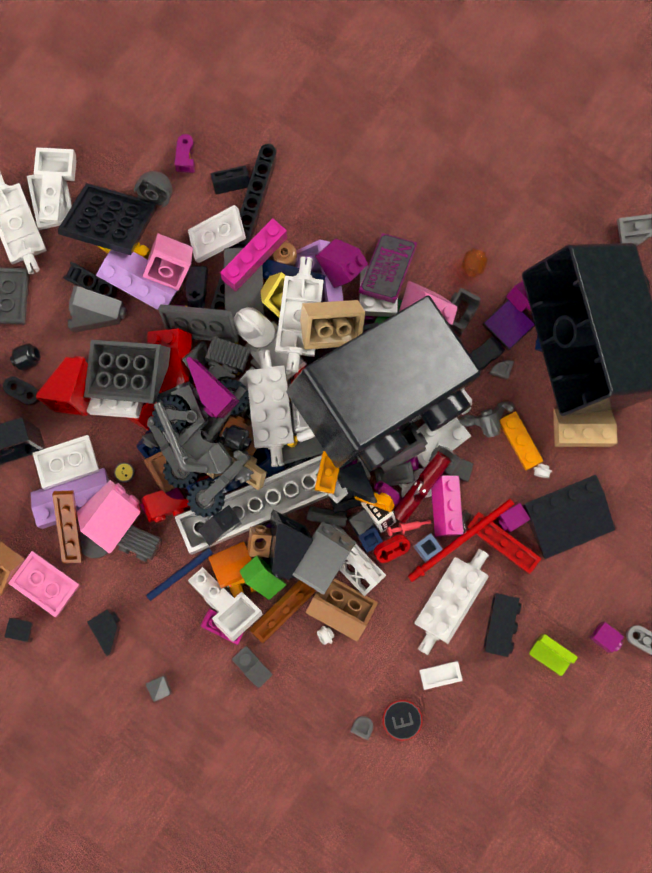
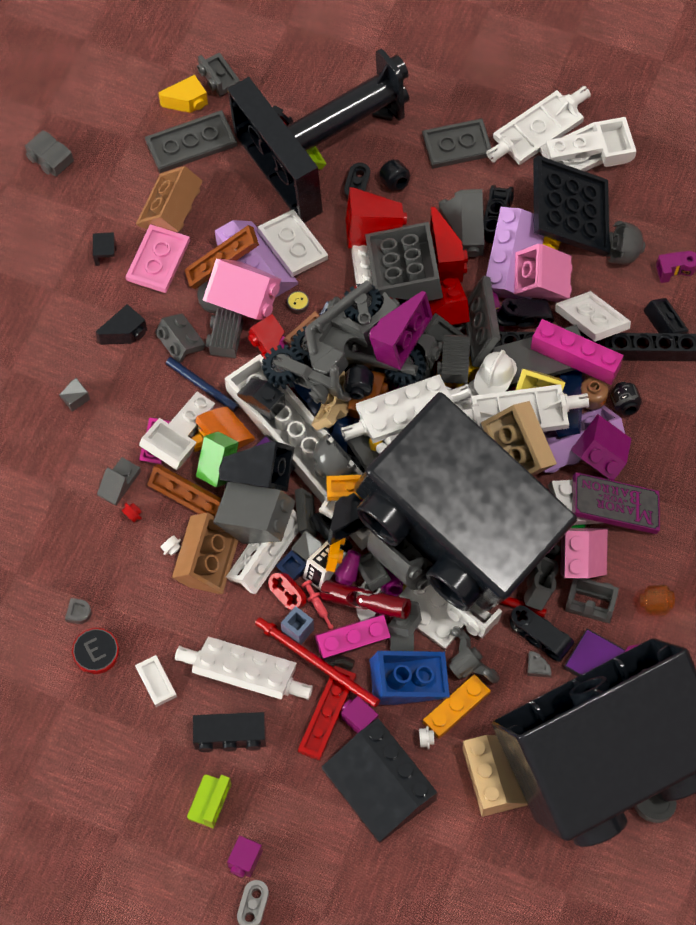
camera: 80 degrees right, 15 degrees down
medium nougat brick [247,525,272,558] -> none
none -> red plate [122,502,142,523]
none -> dark grey bracket [155,313,206,363]
none -> dark grey cylinder [313,434,357,477]
none -> blue slope [370,651,450,705]
none -> red slope [430,207,468,282]
none -> black head [610,382,642,416]

